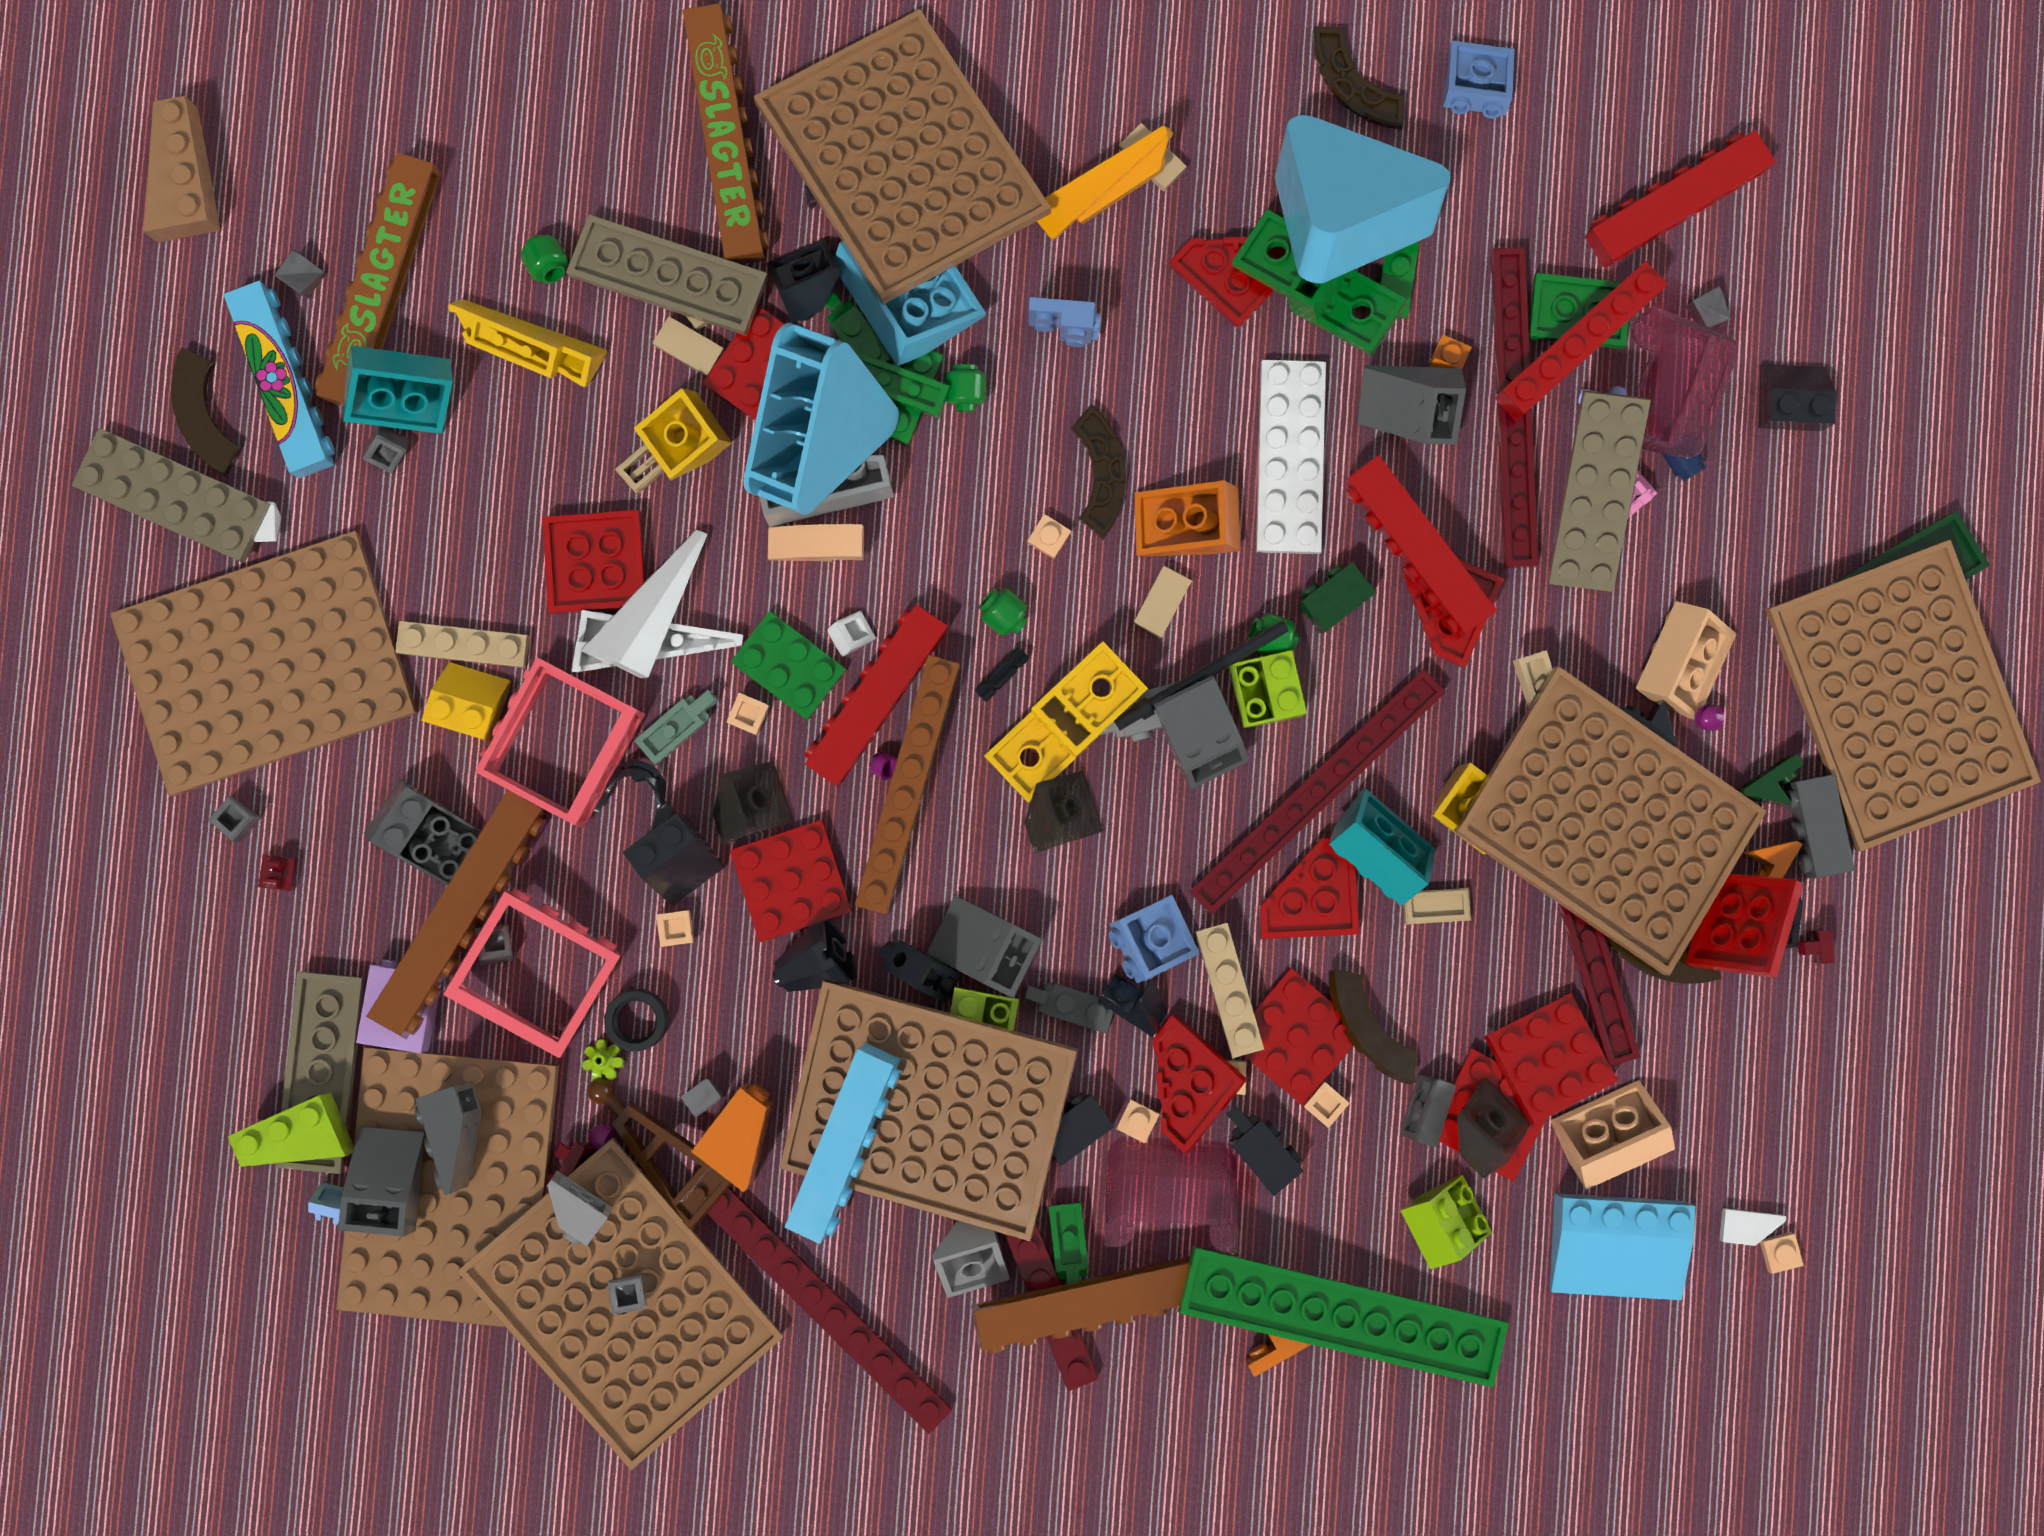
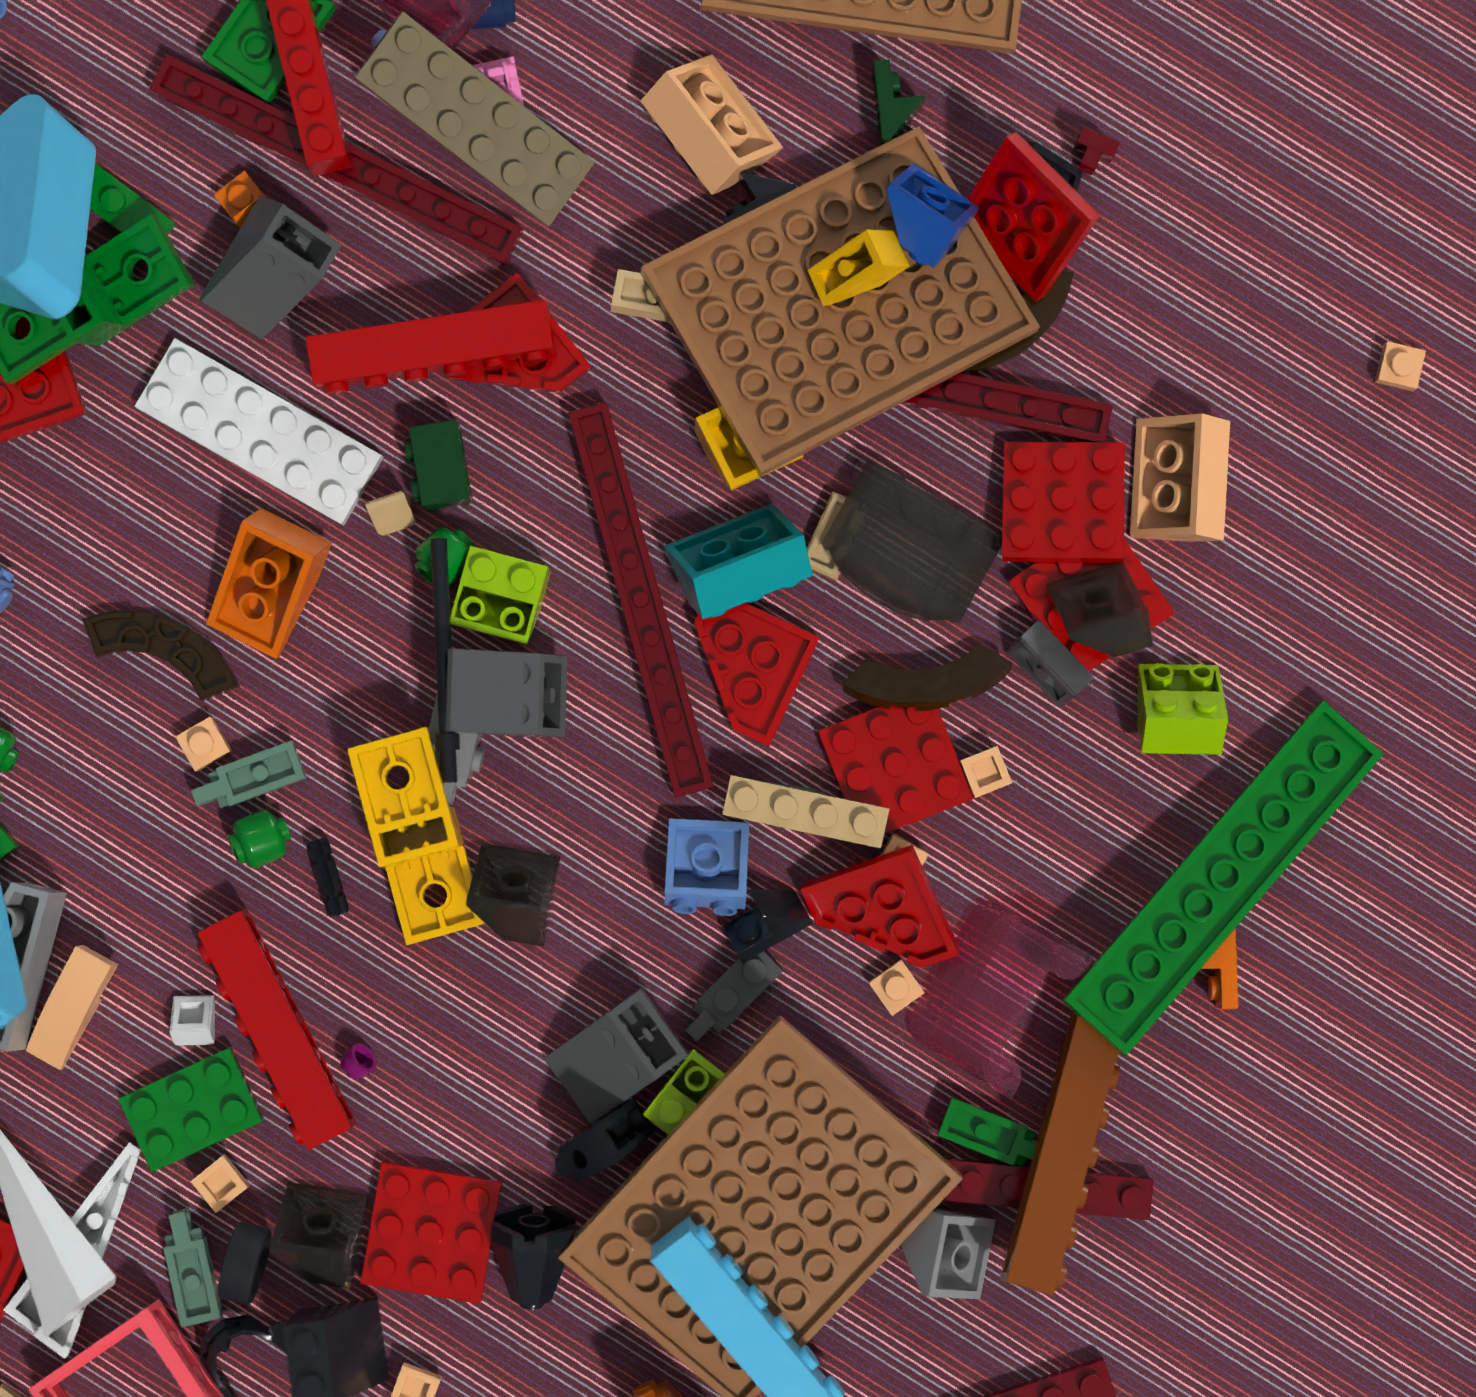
camera: 65 degrees left, 0 degrees up
dark orange brick [854,655,960,915] -> none
black hinge [1051,1092,1114,1166] -> none
tan tile [1133,566,1192,638] -> none
black hinge [1226,1105,1304,1196] -> none
medium azure slope [1550,1193,1695,1300] -> none
magenta hinge [1694,704,1724,731] -> none
white tile [1719,1208,1786,1246] -> none
orange slope [1743,841,1803,878] -> none
dark grey brick [1785,775,1855,878] -> none
none -> sand green hinge [191,740,307,808]
none -> black tyre [217,1221,272,1305]
none -> tan slope [365,491,416,536]
none -> yellow slope [807,230,910,306]
none -> clear smoke slope [821,460,1002,623]
none -> blue slope [887,163,980,268]

